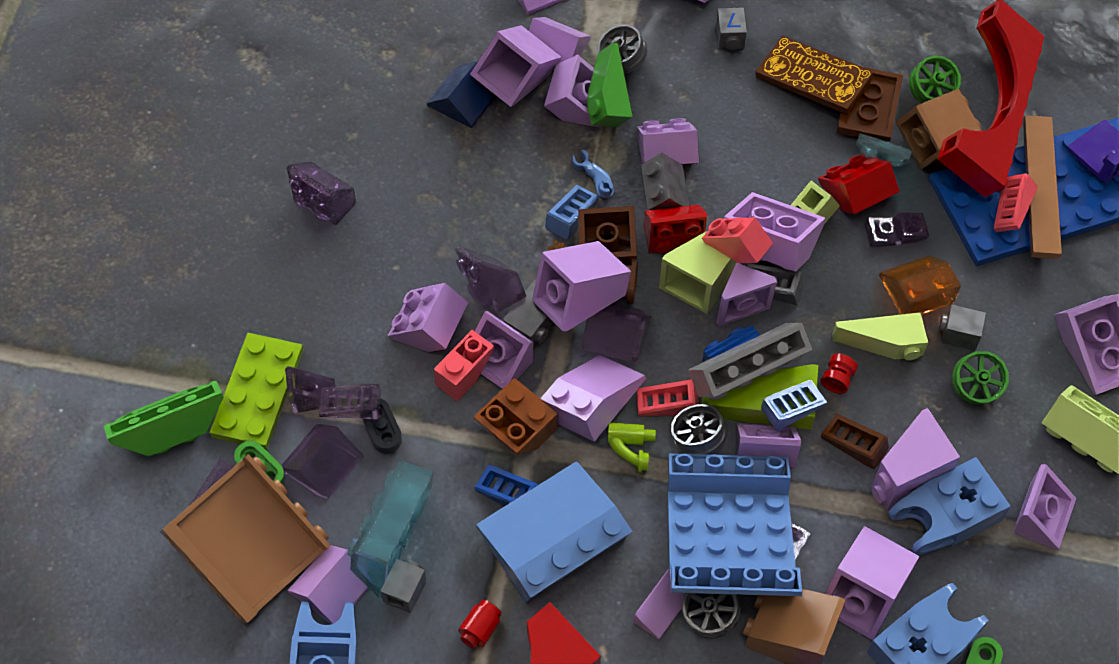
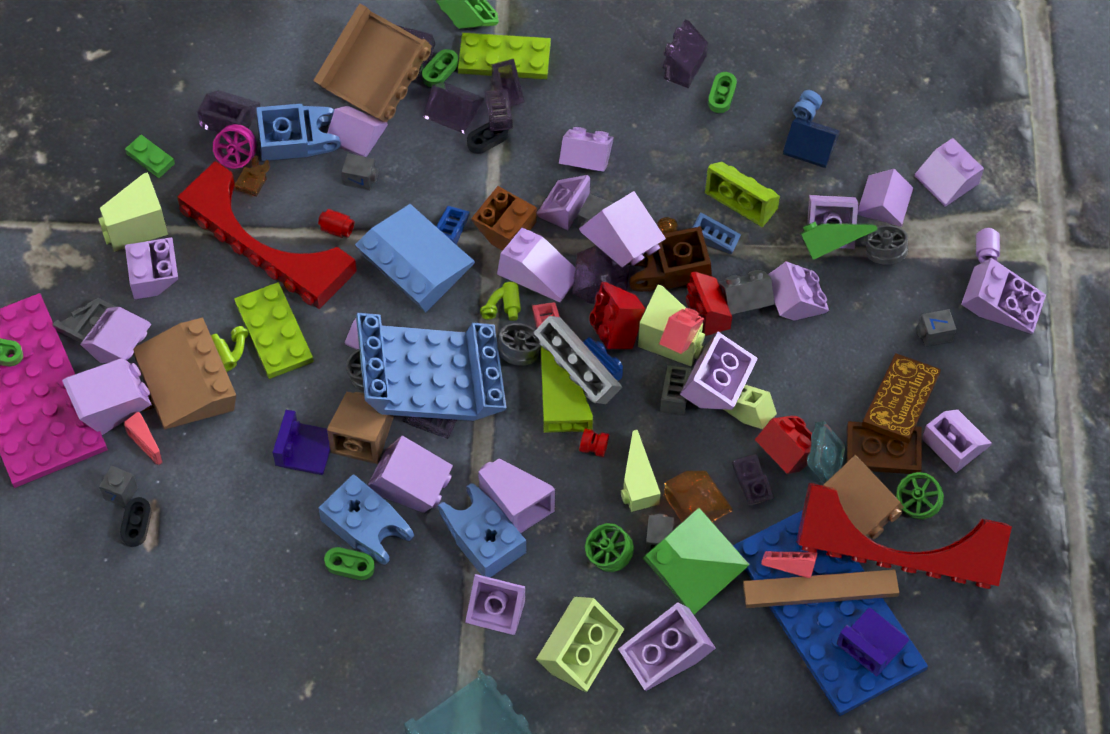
camera: 80 degrees right, 0 degrees up
clear light blue wedge [347,460,433,599] -> none
coral slope [434,330,494,402] -> none
clear purple slope [455,247,527,313] -> none
lavender slope [470,25,561,107] -> none
medium blue arm [572,150,614,199] -> none
lavender slope [716,263,777,327] -> none
lavender slope [736,423,801,468] -> none
medium blue slope [761,380,827,431] -> none
reddish brown slope [821,413,889,469] -> none
none -> red slope [589,282,645,349]
none -> bright green slope [643,508,749,615]
none -> lime slope [705,162,780,227]
none -> bright green plate [708,72,737,113]
none -> medium blue wheel [792,90,823,121]
none -> lavender slope [922,410,992,473]

